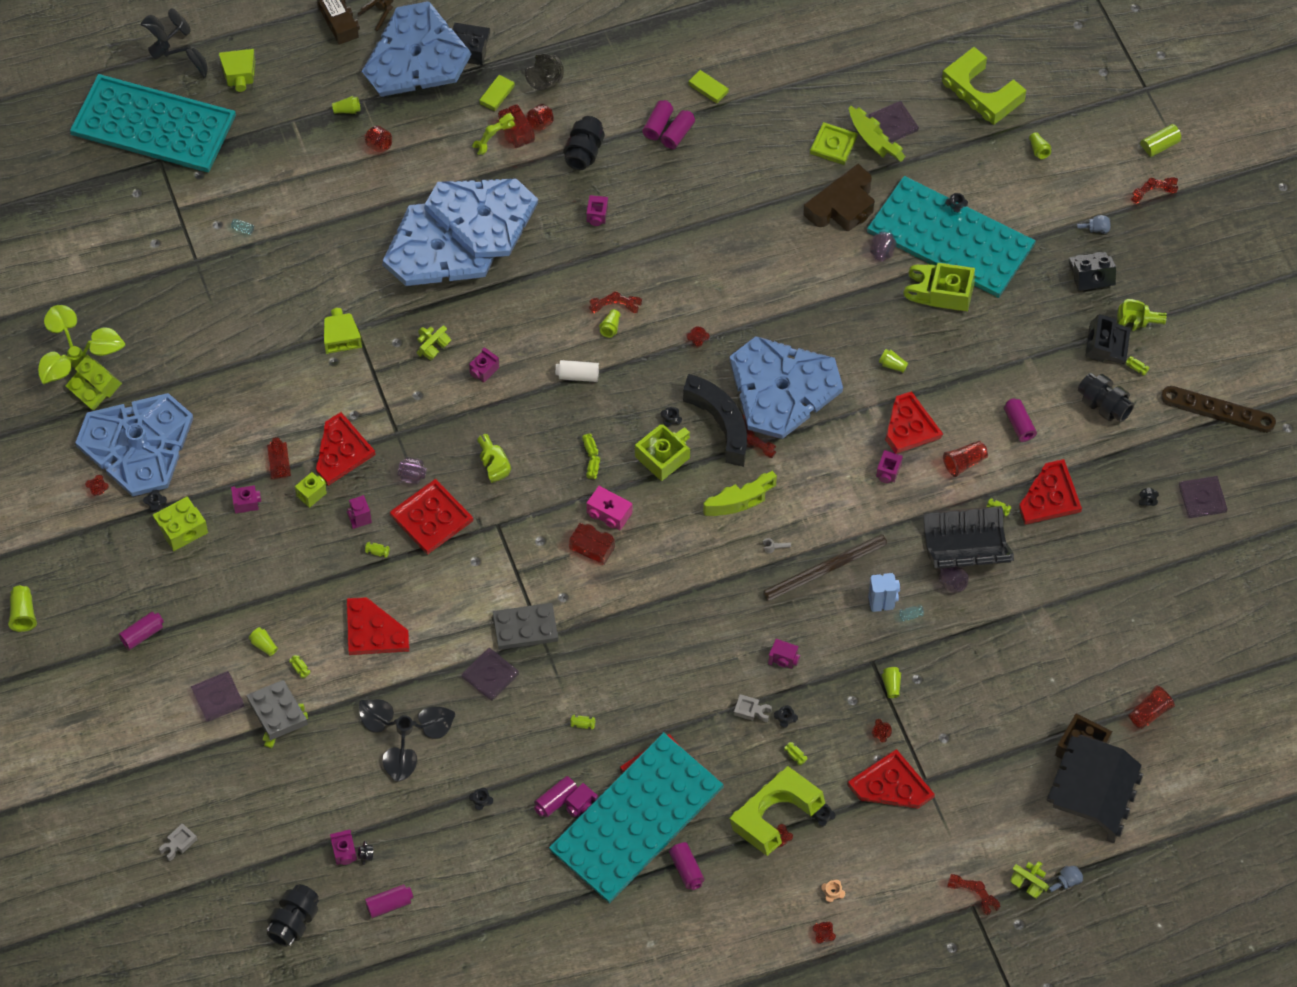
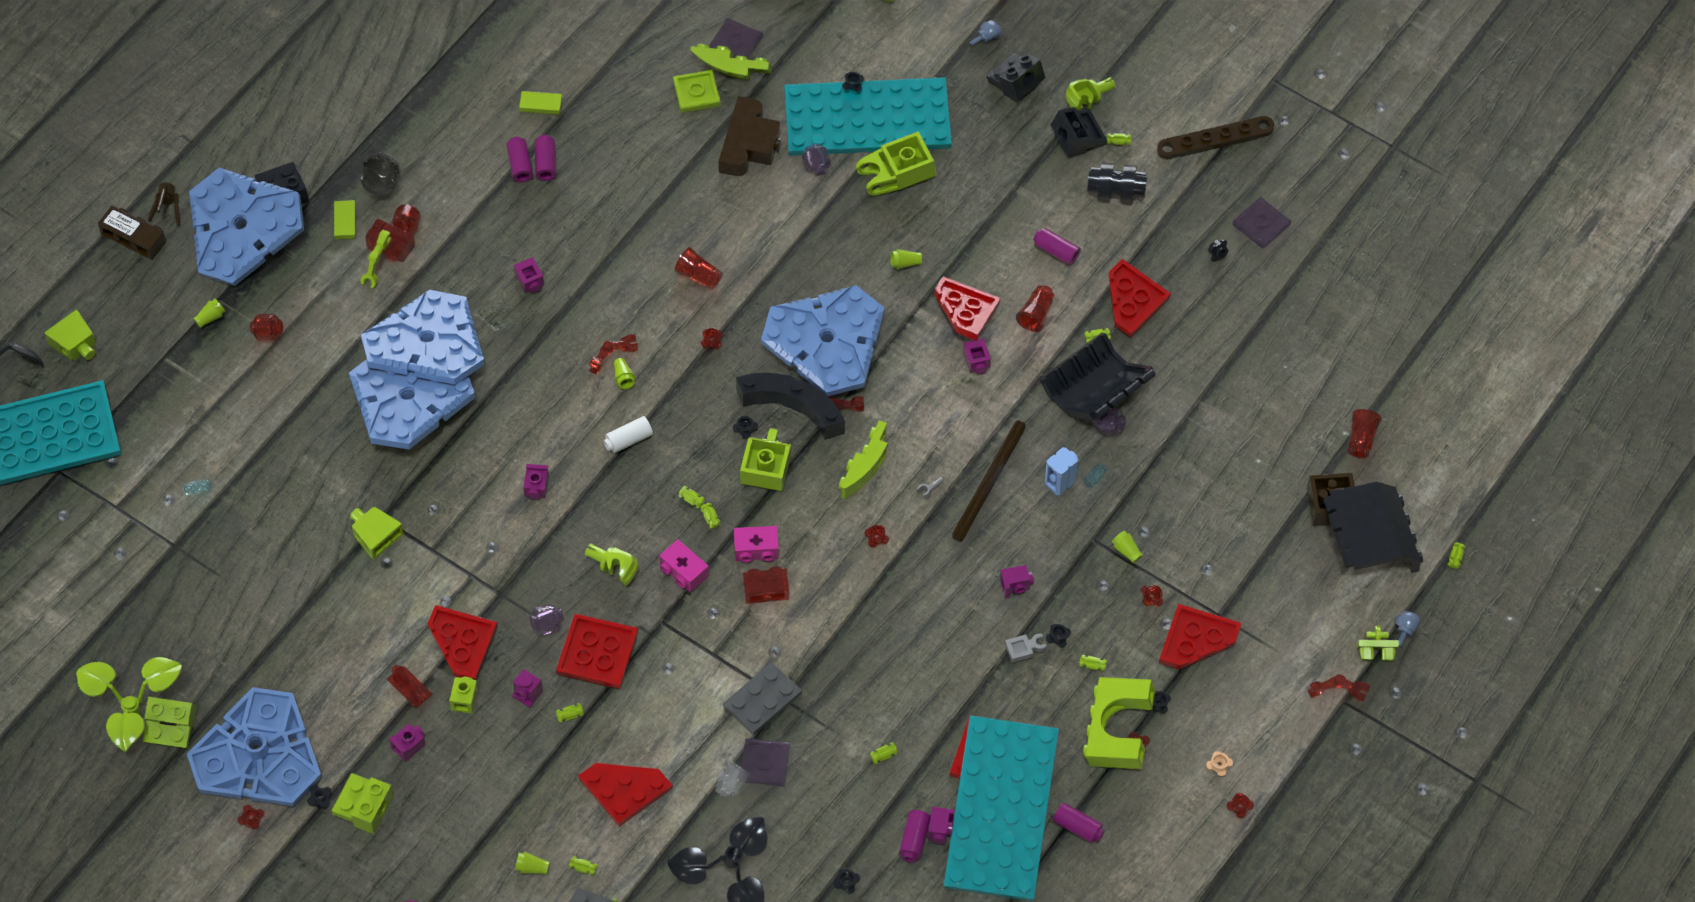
camera: 35 degrees left, 0 degrees up
lime hips [416,325,451,360] -> none
black piece [563,116,605,170] -> none
none -> dark pink brick [659,539,709,593]
none -> clear red plant [674,247,723,289]
none -> clear brick [715,761,750,797]
none -> clear red plate [864,525,889,547]
none -> lime piece [1448,542,1465,569]

